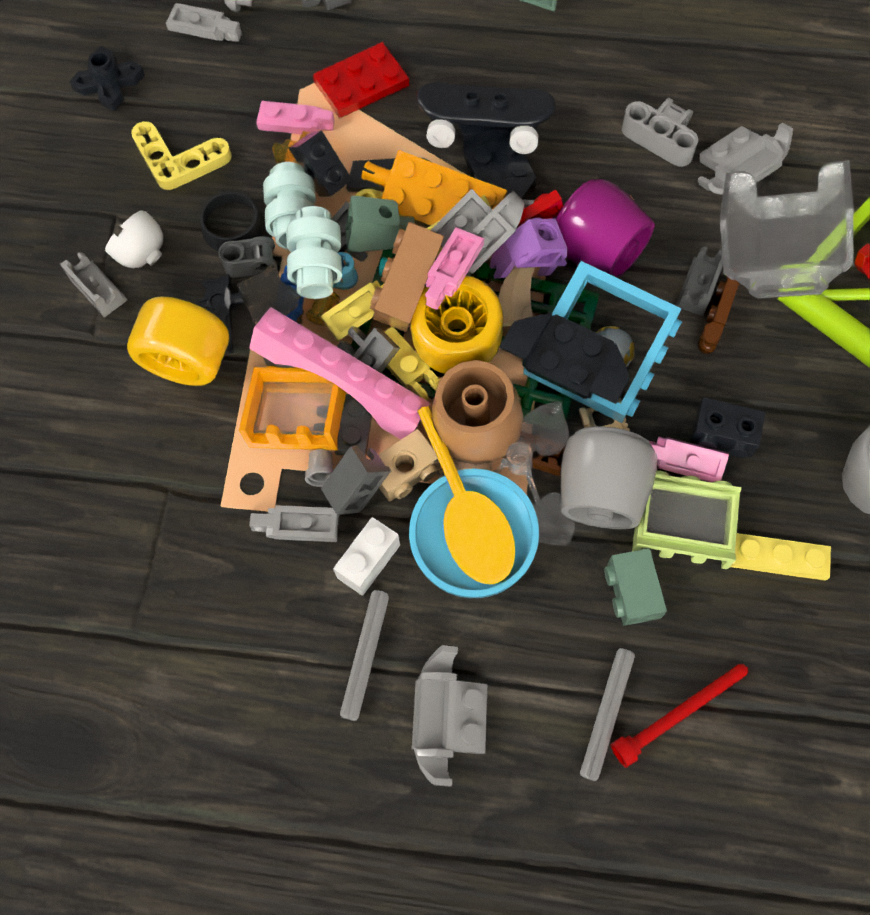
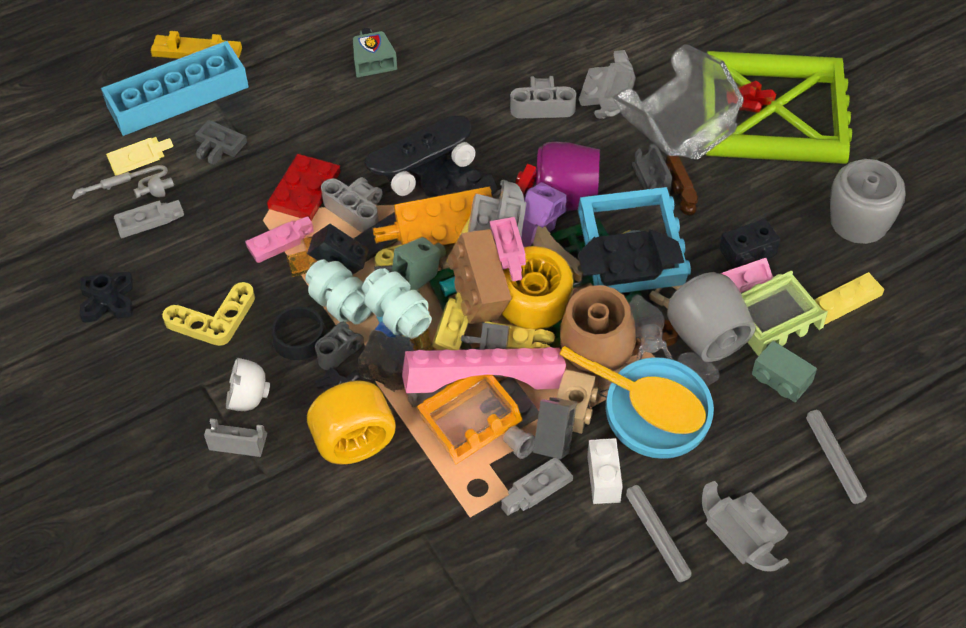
camera: 40 degrees left, 15 degrees down
red piece [610,664,748,768] -> none
none -> light grey piece [321,177,382,233]

